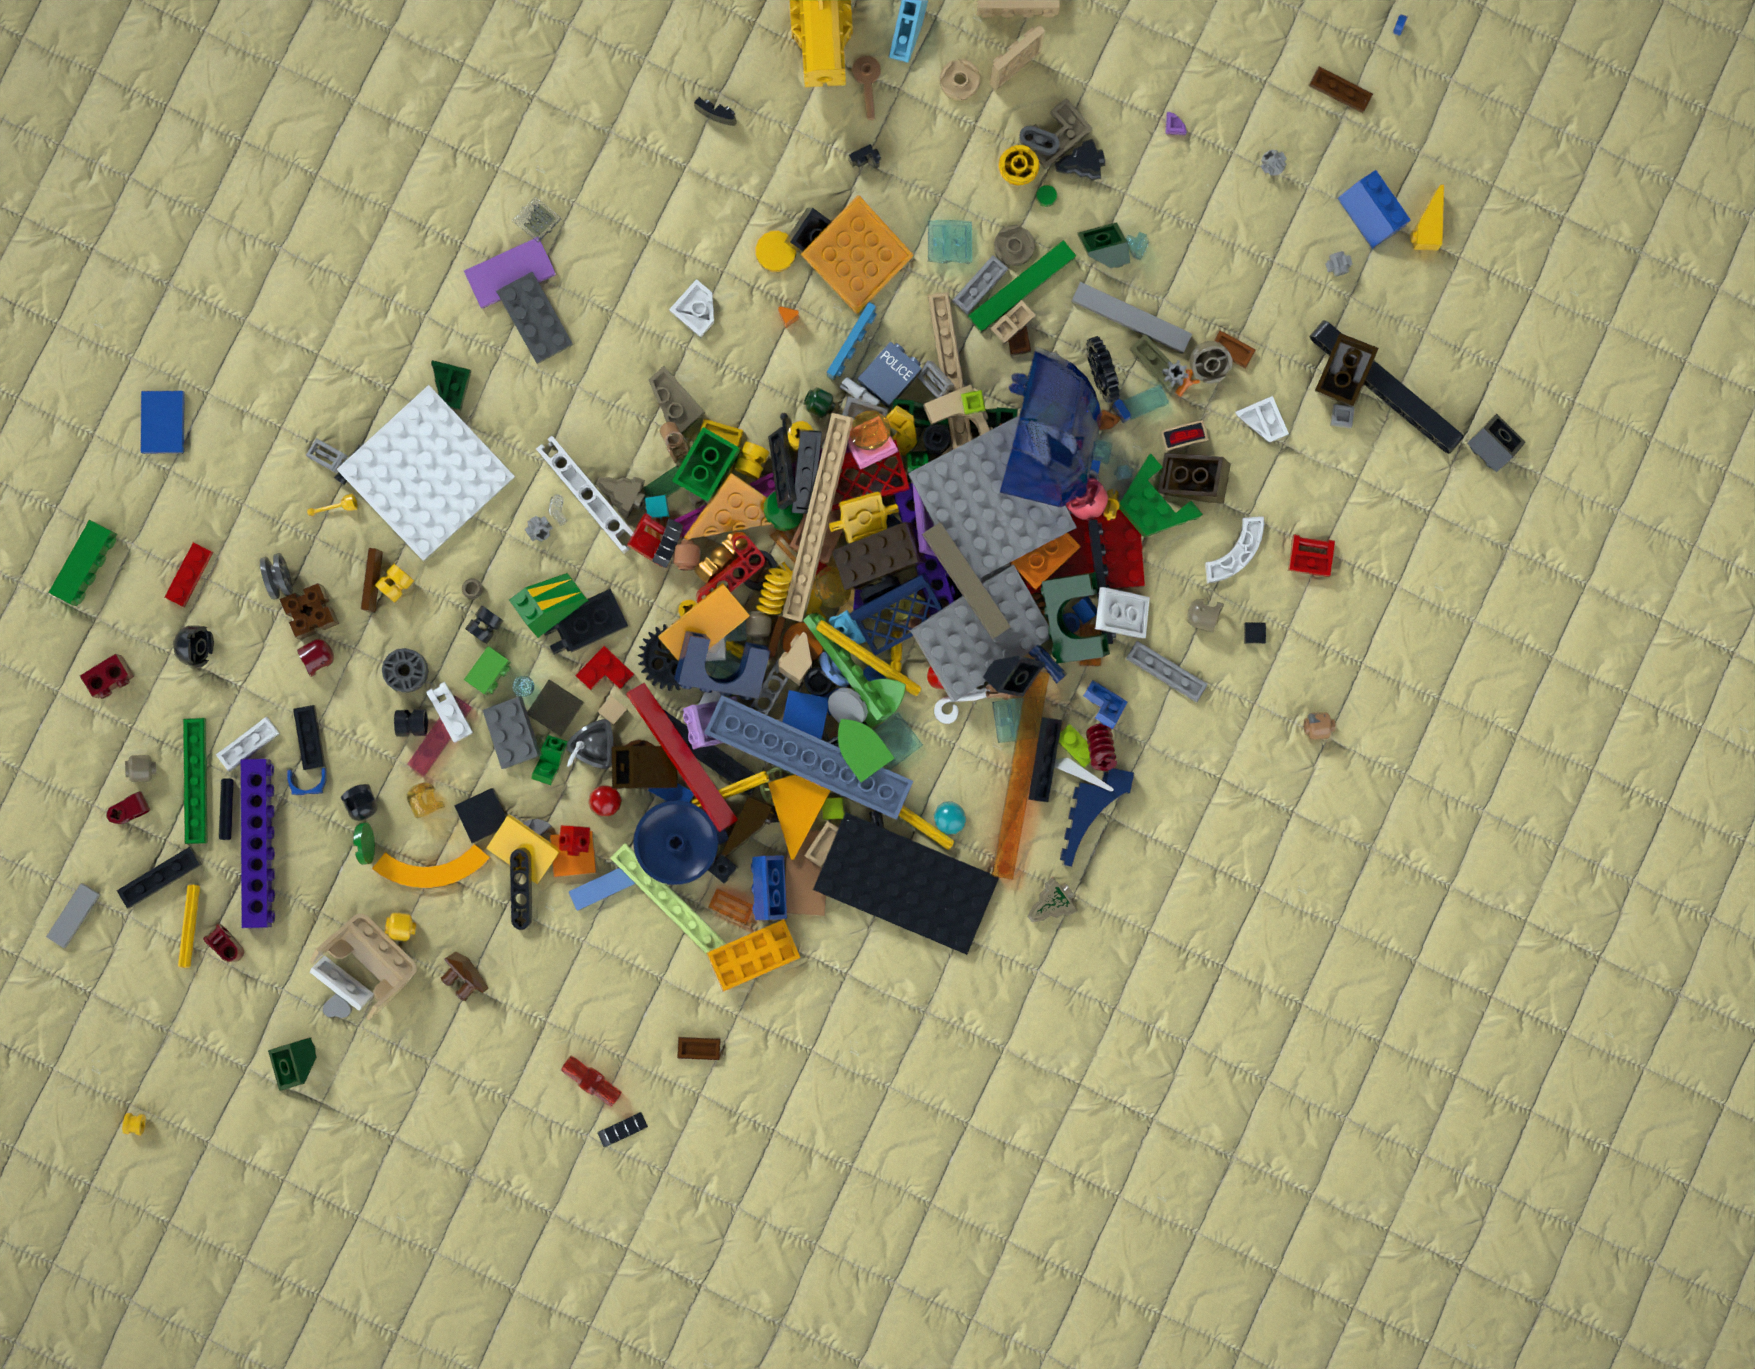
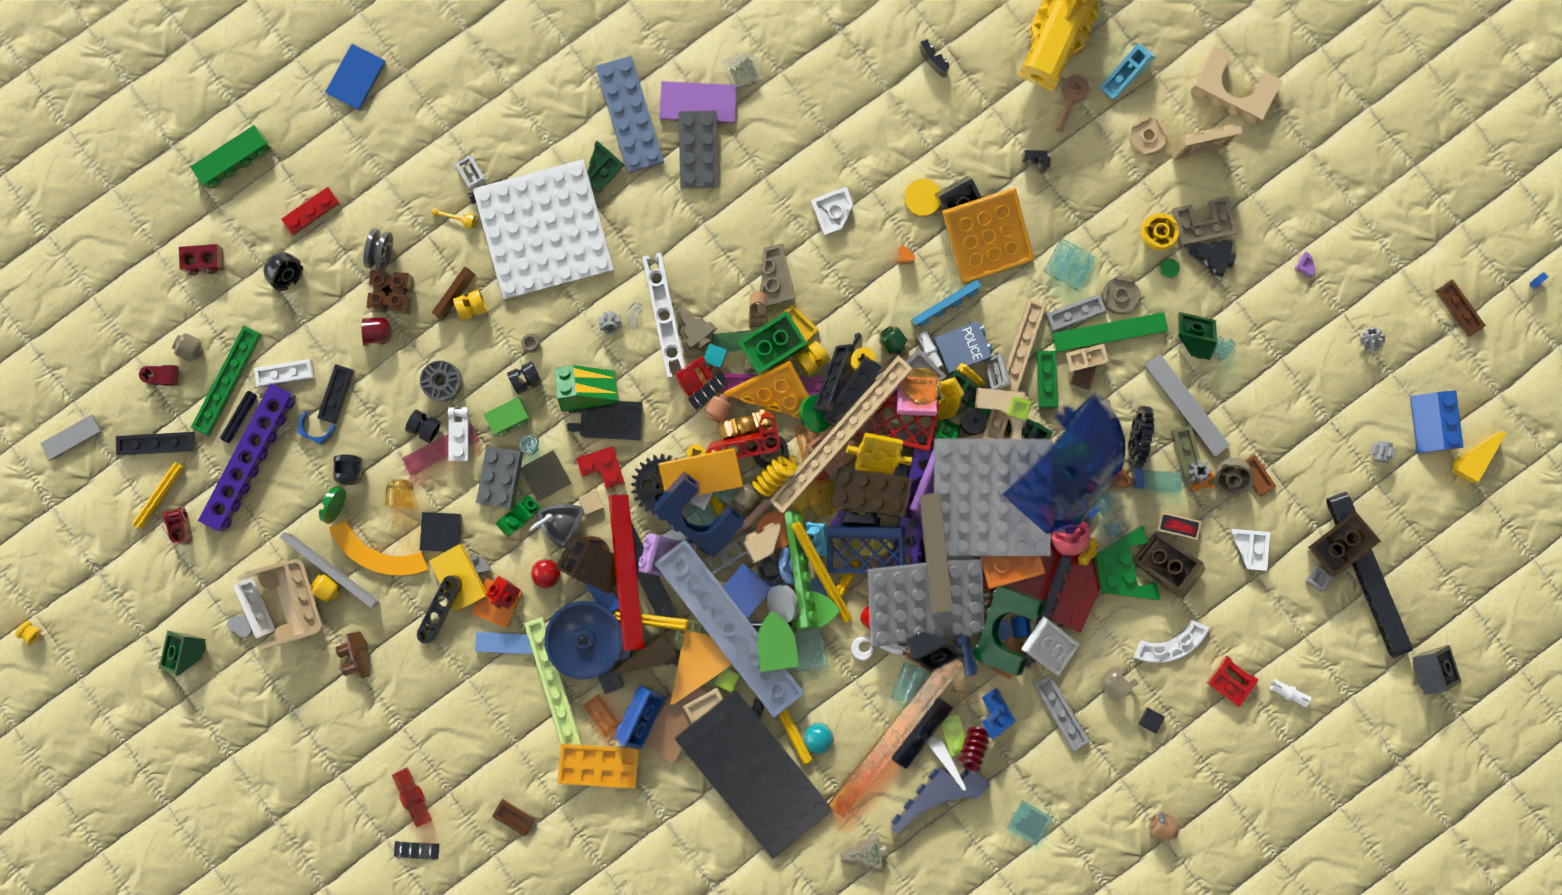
camera: 30 degrees right, 0 degrees up
dark grey plate [1019,126,1059,155] -> none
none -> light grey tile [279,532,379,608]
none -> sand blue plate [595,55,664,174]
none -> yellow axle [957,363,984,388]
none -> clear light blue piece [1007,800,1053,845]
none -> green tile [1036,351,1058,409]
none -> white pin [1270,679,1311,708]

